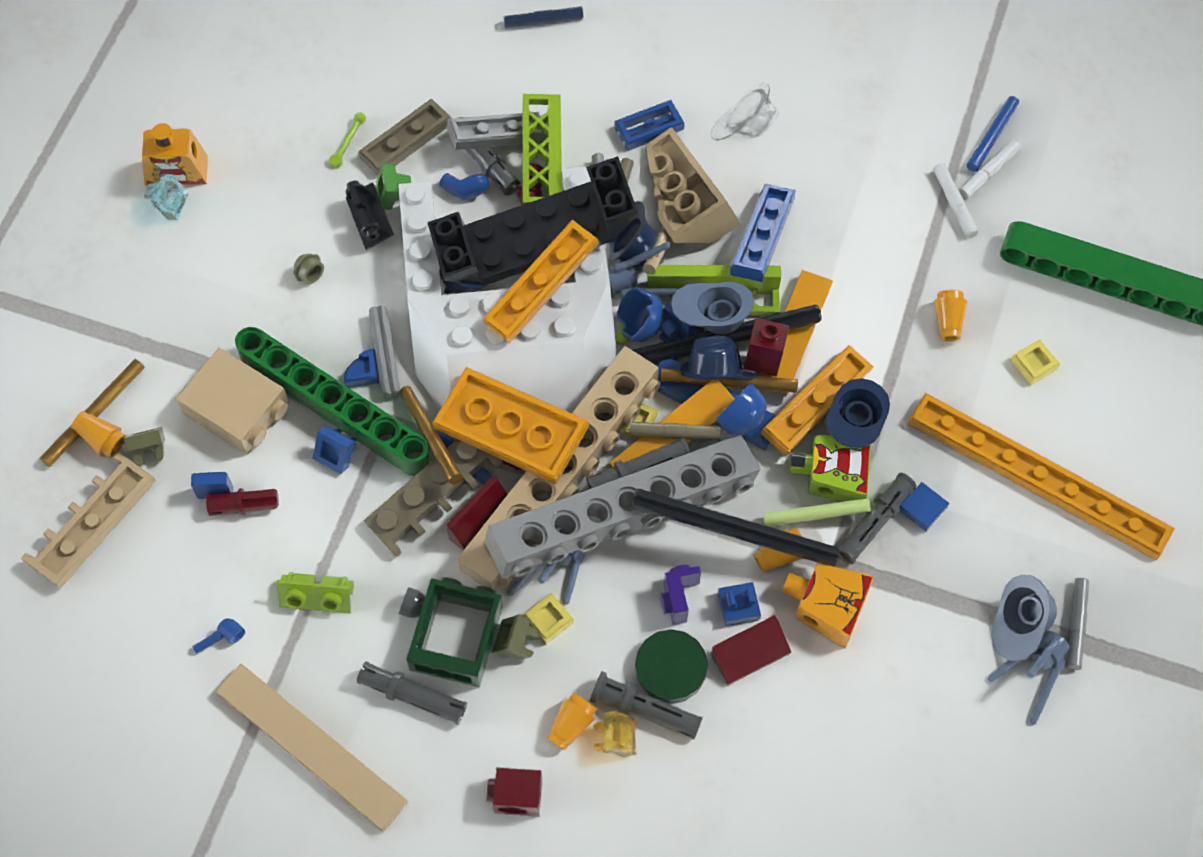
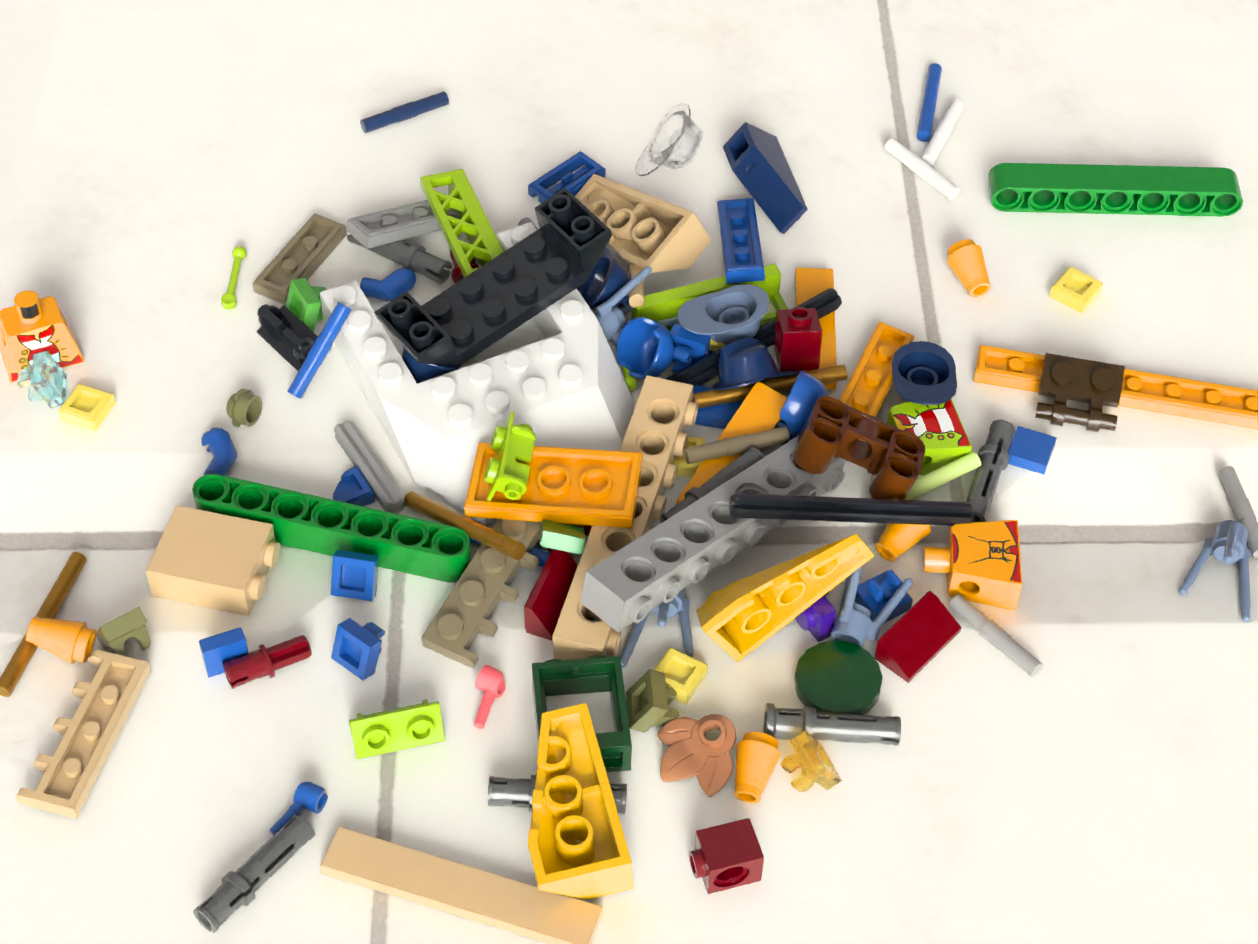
camera: 20 degrees left, 15 degrees down
dark grey hinge [398,587,425,618] -> none
light orange tile [482,220,599,344] -> none
sand blue piece [991,575,1057,661] -> none
none -> light yellow tile [58,383,116,431]
none -> dark grey pin [193,814,315,933]
none -> blue arm [201,427,237,476]
none -> piece [287,302,352,399]
none -> blue tile [331,618,385,681]
none -> coral hand [474,665,506,729]
none -> lime hinge [484,411,536,501]
none -> yellow wedge [528,703,633,900]
none -> tile [539,519,586,554]
none -> nougat plate [657,714,737,797]
none -> yellow wedge [696,534,875,662]
none -> dark blue slope [723,122,808,234]
none -> reddish brown beam [793,396,925,500]
none -> sand blue plant [831,566,913,647]
none -> piece [949,594,1043,677]
none -> dark brown plate [1035,353,1125,432]

